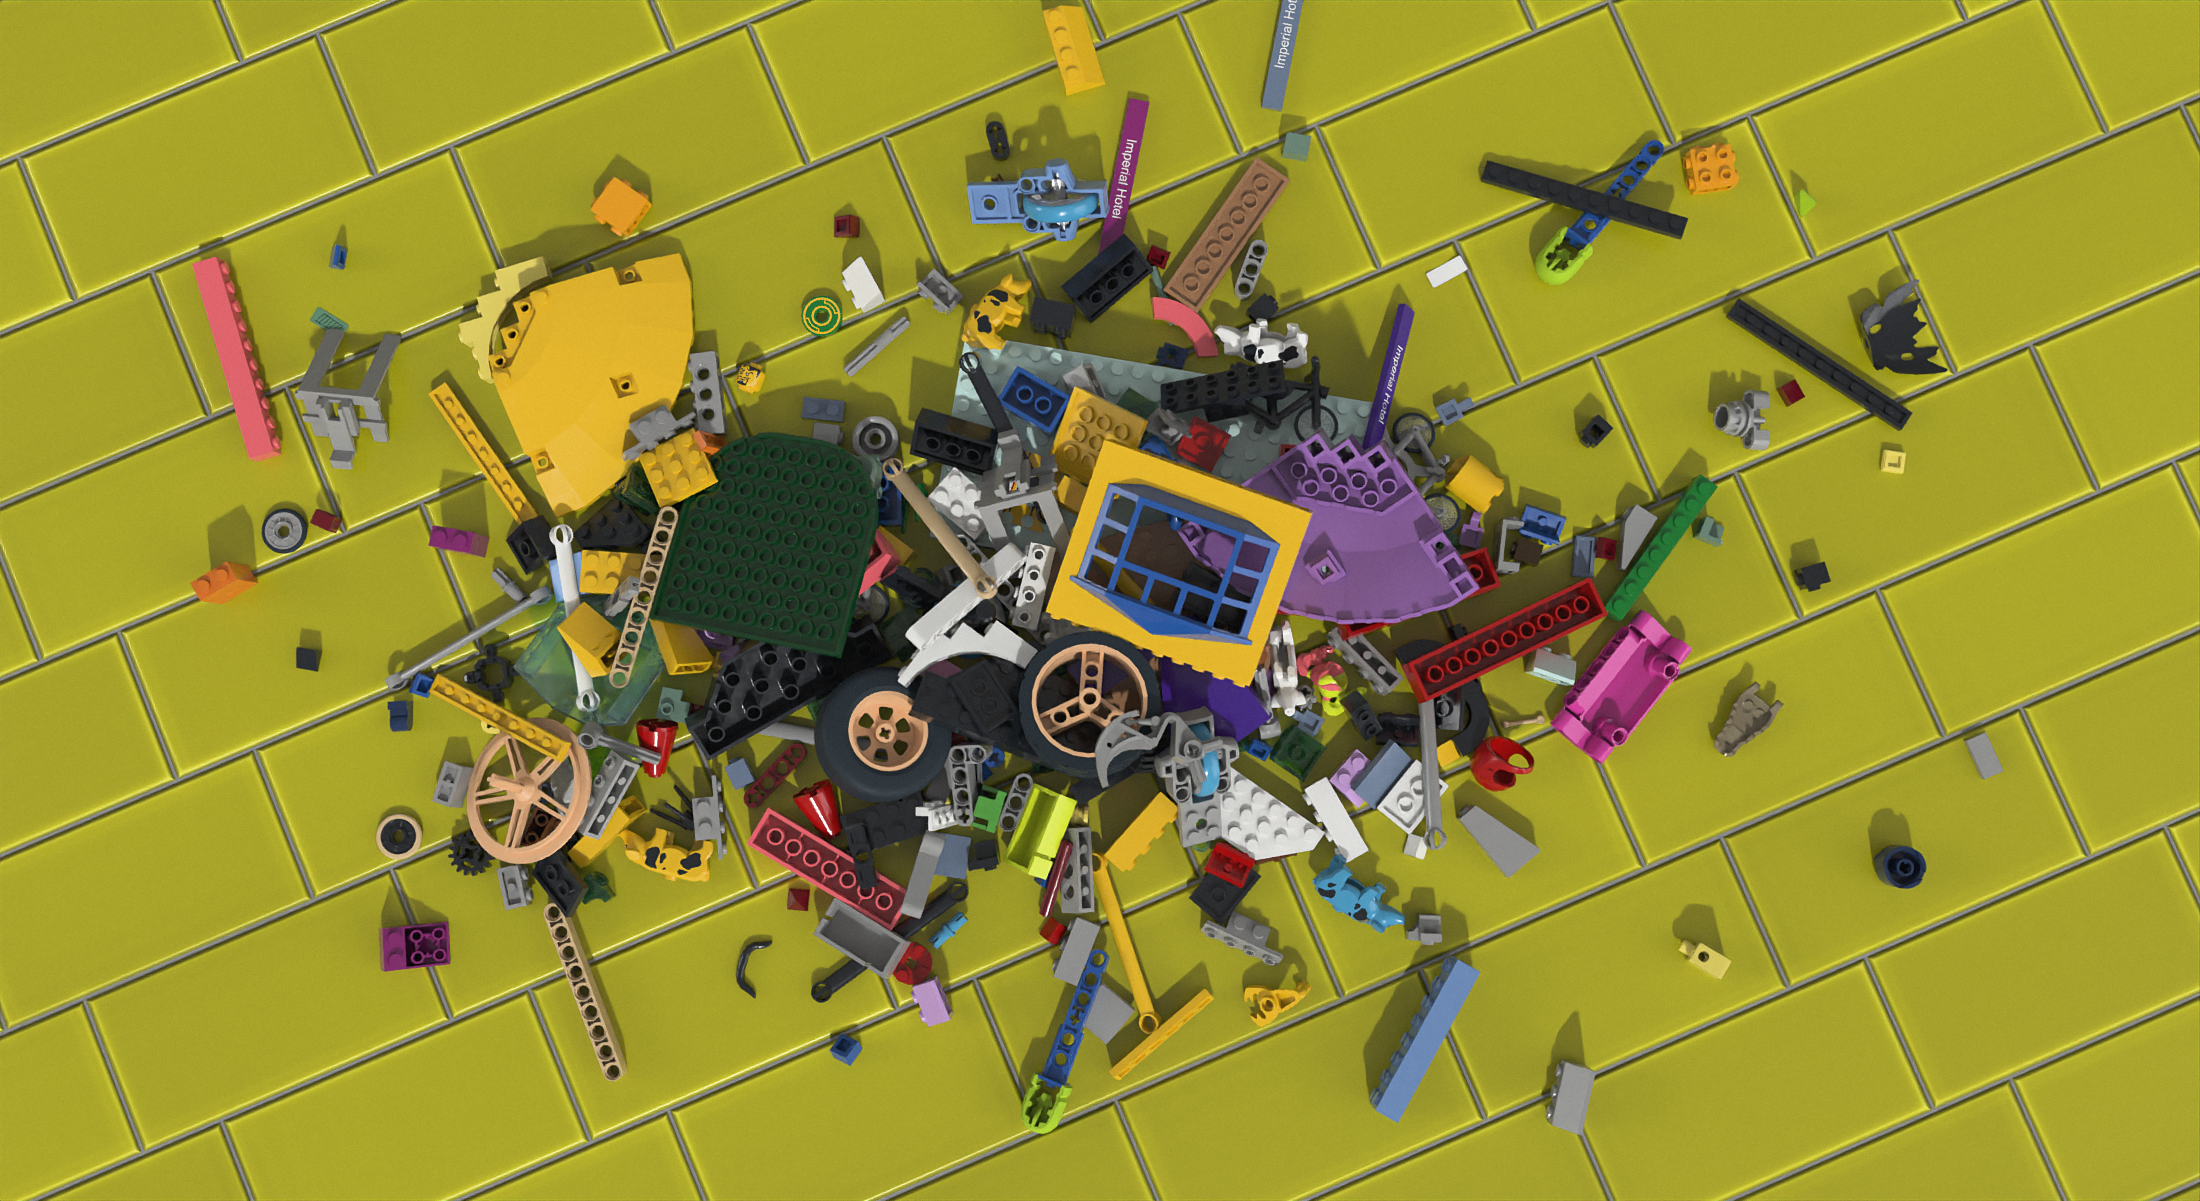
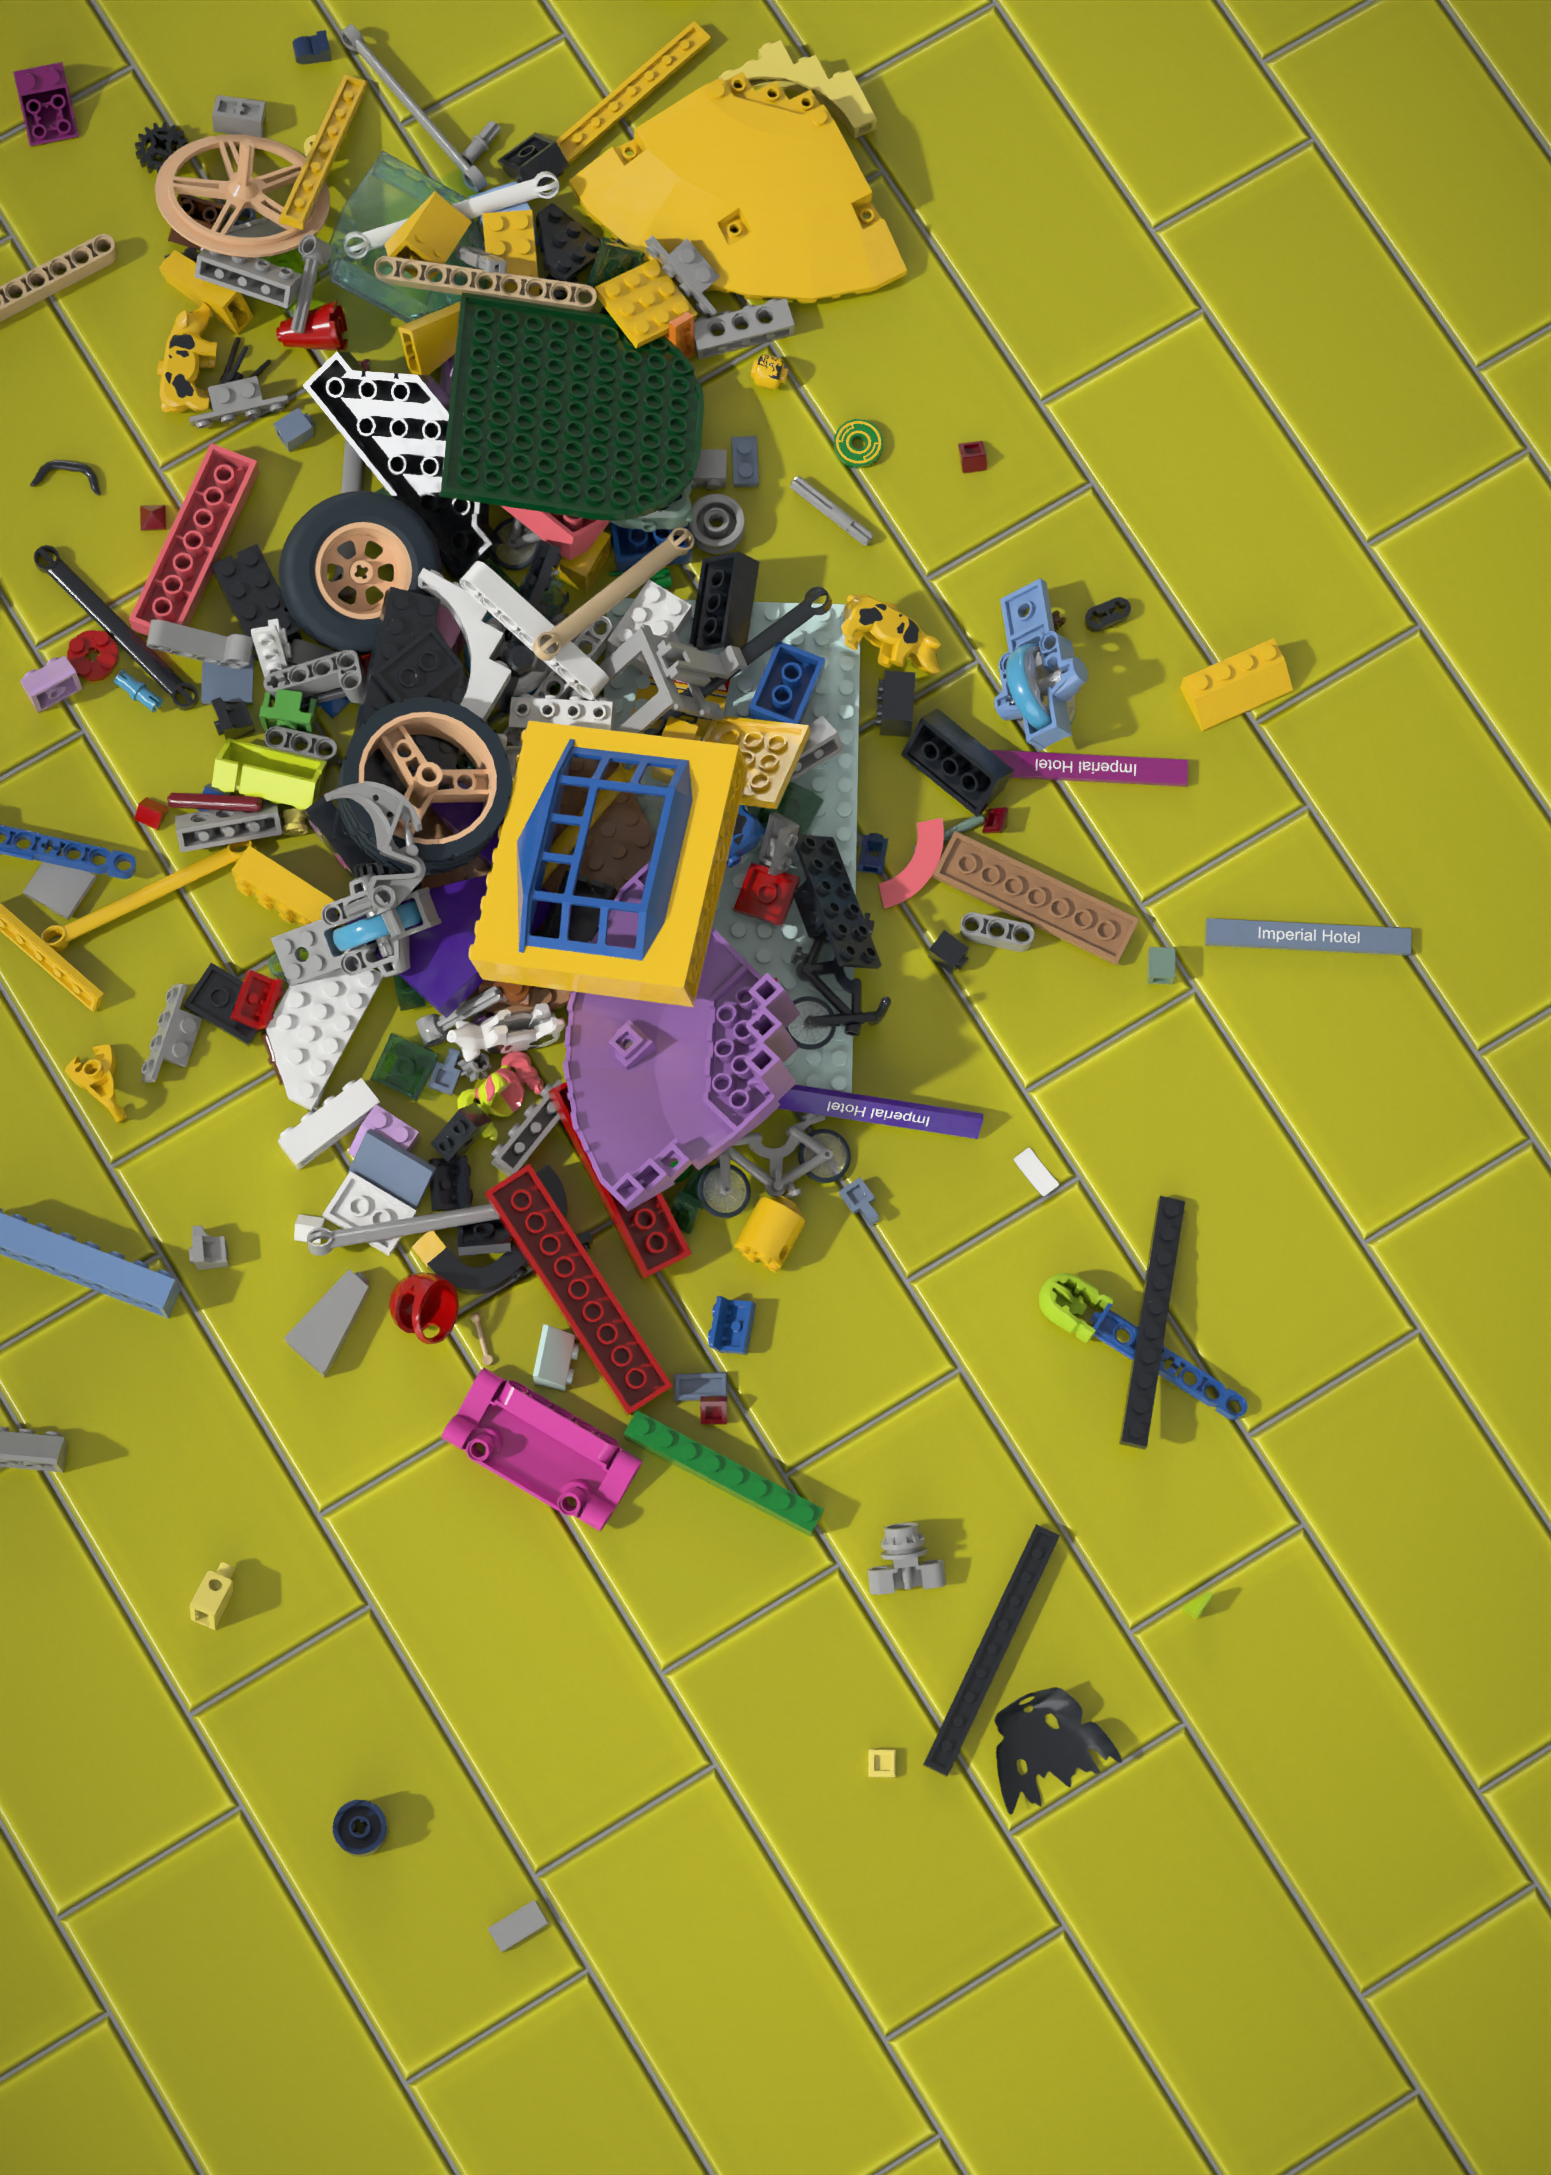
camera: 75 degrees right, 10 degrees down
wheel [376,813,422,859] -> none
blue slope [409,672,435,698] -> none
magenta brick [428,525,489,558] -> none
black piece [464,644,525,703] -> none
light grey bracket [497,864,534,910] -> none
black plate [532,849,589,918] -> none
clear green brick [582,871,616,905] -> none
light orange brick [590,177,652,238] -> none
sand green brick [656,687,693,724] -> none
dark red beam [744,743,807,808] -> none
red cone [793,779,842,840] -> none
light grey piece [813,897,911,979] -> none
white slope [842,257,885,313] -> none
black piece [845,821,880,889] -> none
light grey bracket [916,269,964,315] -> none
blue wheel [984,747,1005,768] -> none
light grey brick [1051,915,1100,986] -> none
white animal [1213,318,1308,369] -> none
blue slope [1247,738,1273,761] -> none
dark azure animal [1312,854,1405,933] -> none
medium lavender plate [1457,511,1484,549] -> none
light grey panel [1491,516,1524,575] -> none
dark brown brick [1509,538,1544,567] -> none
black brick [1578,414,1613,448] -> none
light grey slope [1616,504,1658,572] -> none
light orange brick [1683,143,1739,195] -> none
sand green panel [1693,516,1724,547] -> none
dark tan animal [1713,681,1784,757] -> none
dark red slope [1776,379,1805,407] -> none
black brick [1794,561,1831,592] -> none

